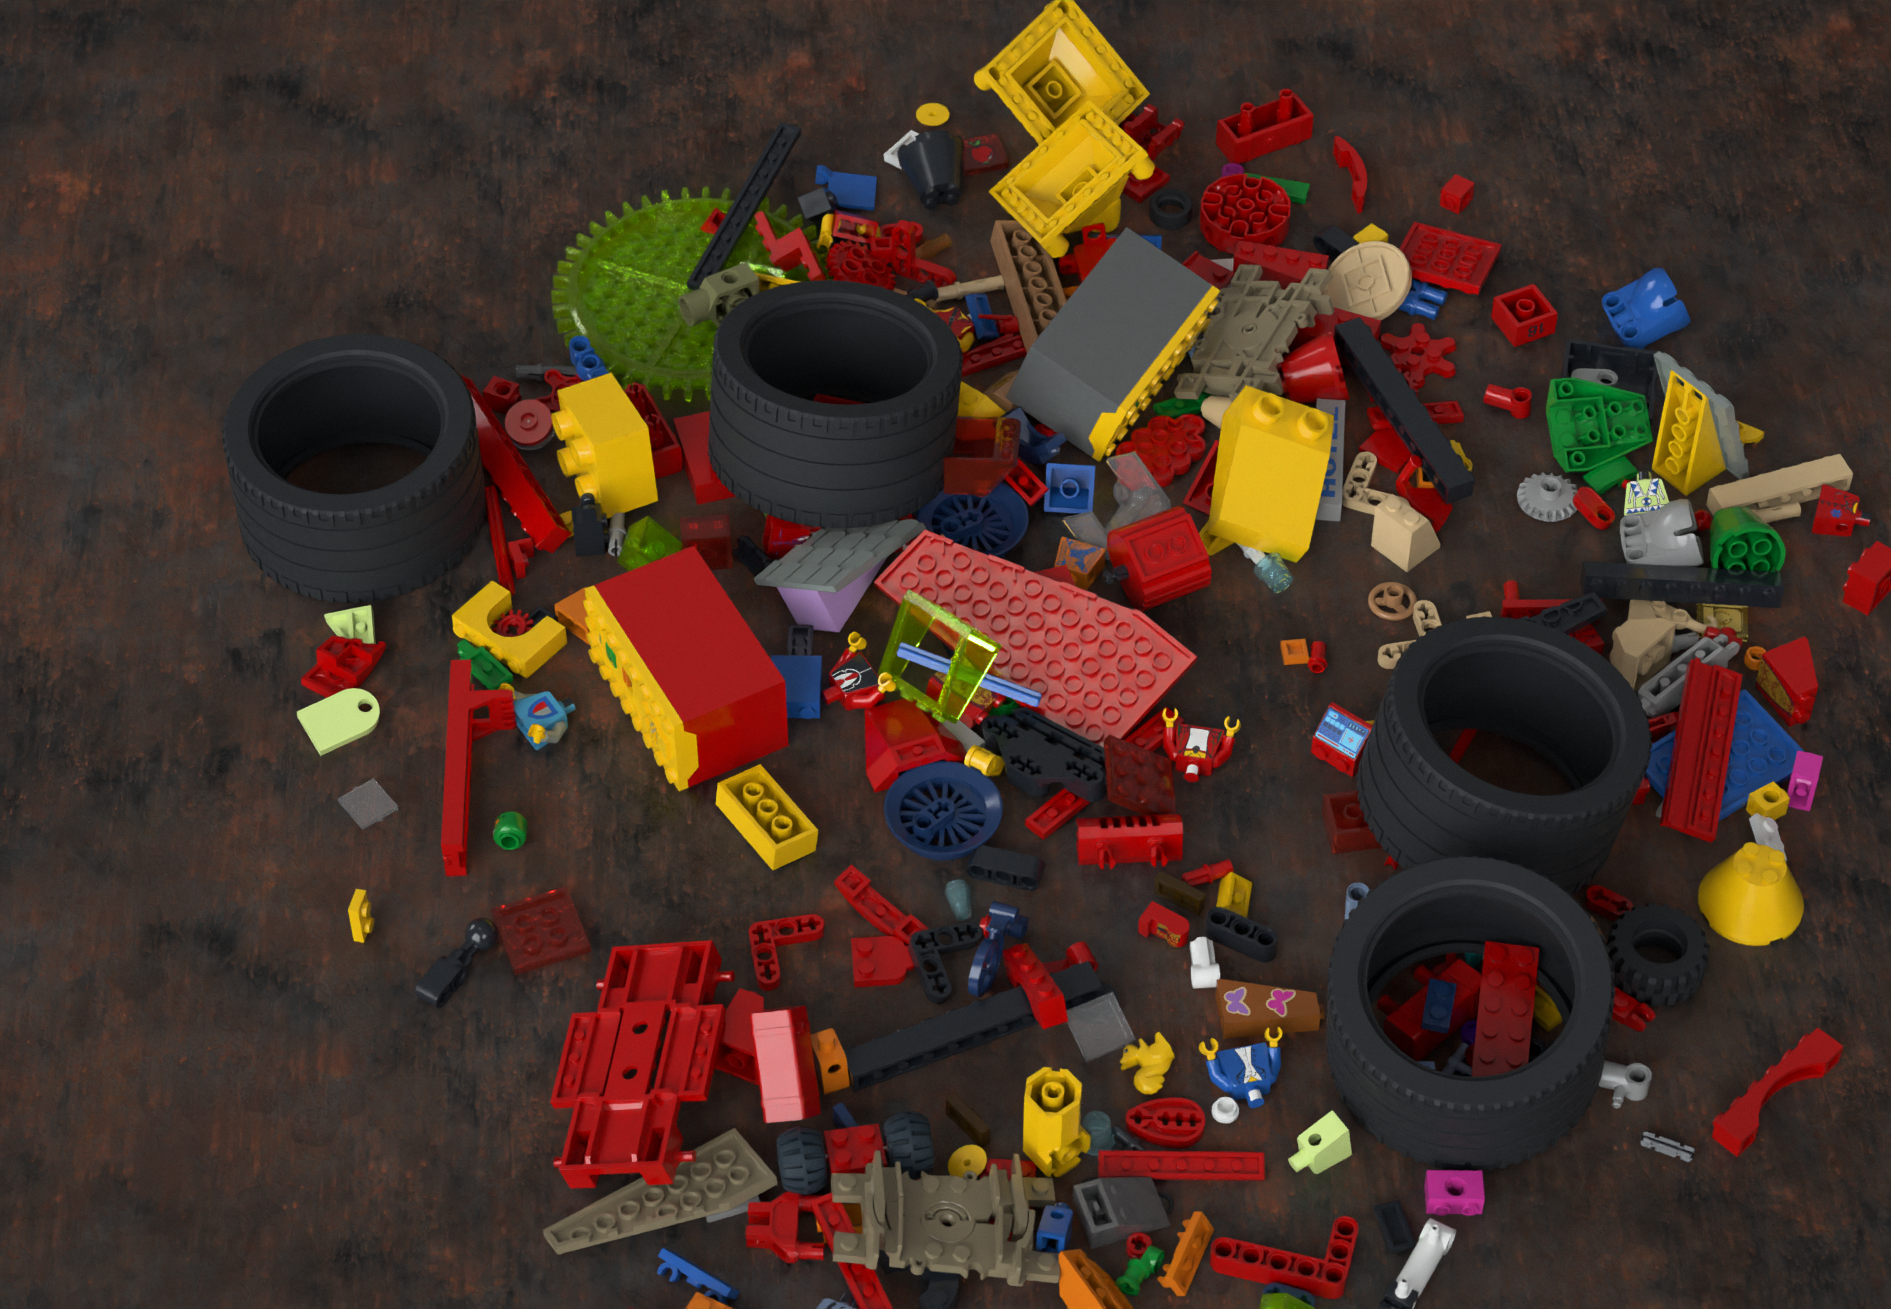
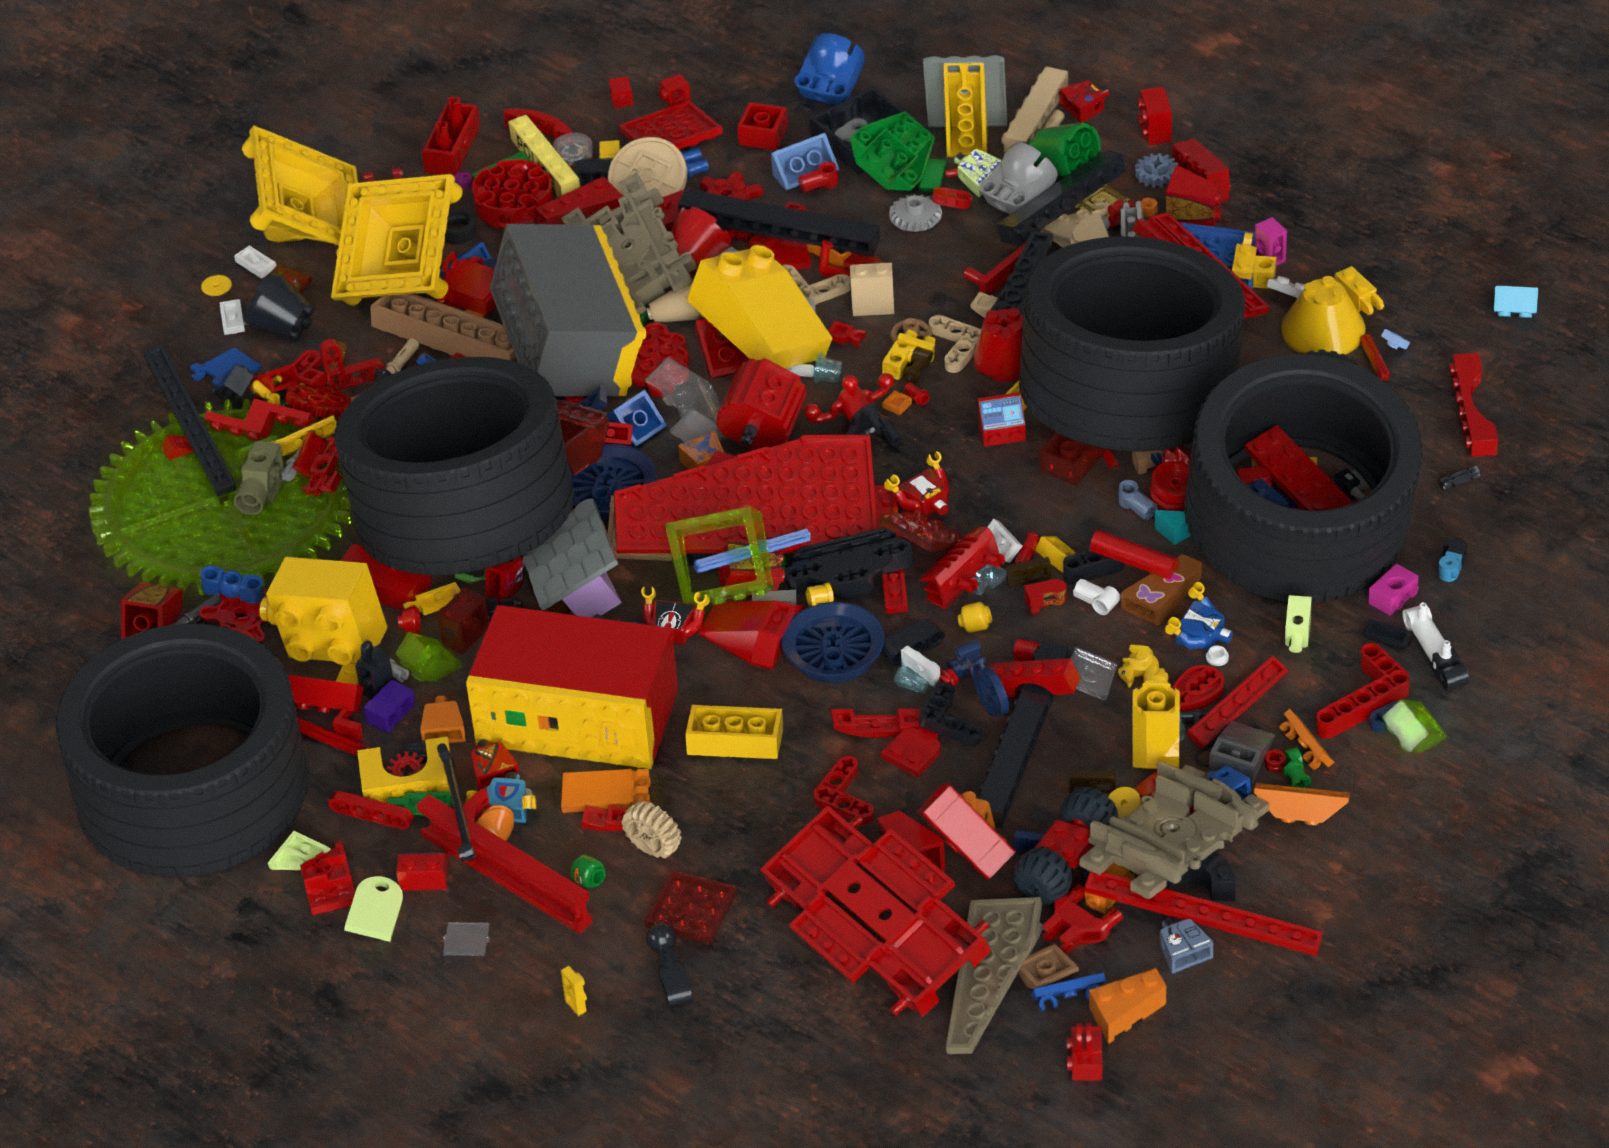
camera: 45 degrees left, 5 degrees down
none -> red slope [121,582,183,639]
none -> white plate [234,245,277,279]
none -> red beam [328,791,414,830]
none -> dark purple brick [364,680,415,733]
none -> red slope [397,851,450,891]
none -> red cone [398,605,421,635]
none -> yellow plate [403,582,464,616]
none -> black hinge [437,743,477,862]
none -> red torso [471,740,520,791]
none -> orange hat [476,805,514,841]
none -> light yellow brick [509,115,580,197]
none -> clear piece [553,133,594,170]
none -> orange tile [561,769,651,813]
none -> red slope [580,804,628,831]
none -> tan gear [621,801,682,858]
none -> red brick [659,74,691,106]
none -> medium blue slope [771,133,840,190]
none -> wheel [804,373,902,446]
none -> red plate [828,321,866,347]
none -> yellow hips [882,329,936,383]
none -> white plate [901,646,940,687]
none -> yellow head [958,602,992,633]
none -> clear light blue plate [971,564,1006,595]
none -> white plate [988,519,1022,563]
none -> medium nougat slope [1018,944,1079,989]
none -> red brick [1090,530,1179,579]
none -> sand blue gear [1135,153,1178,188]
none -> red wedge [1172,138,1231,202]
none -> yellow plate [1232,232,1257,280]
none -> yellow hinge [1335,266,1384,315]
none -> red axle [1360,334,1390,381]
none -> light blue plate [1381,329,1410,350]
none -> dark azure leg [1438,538,1467,582]

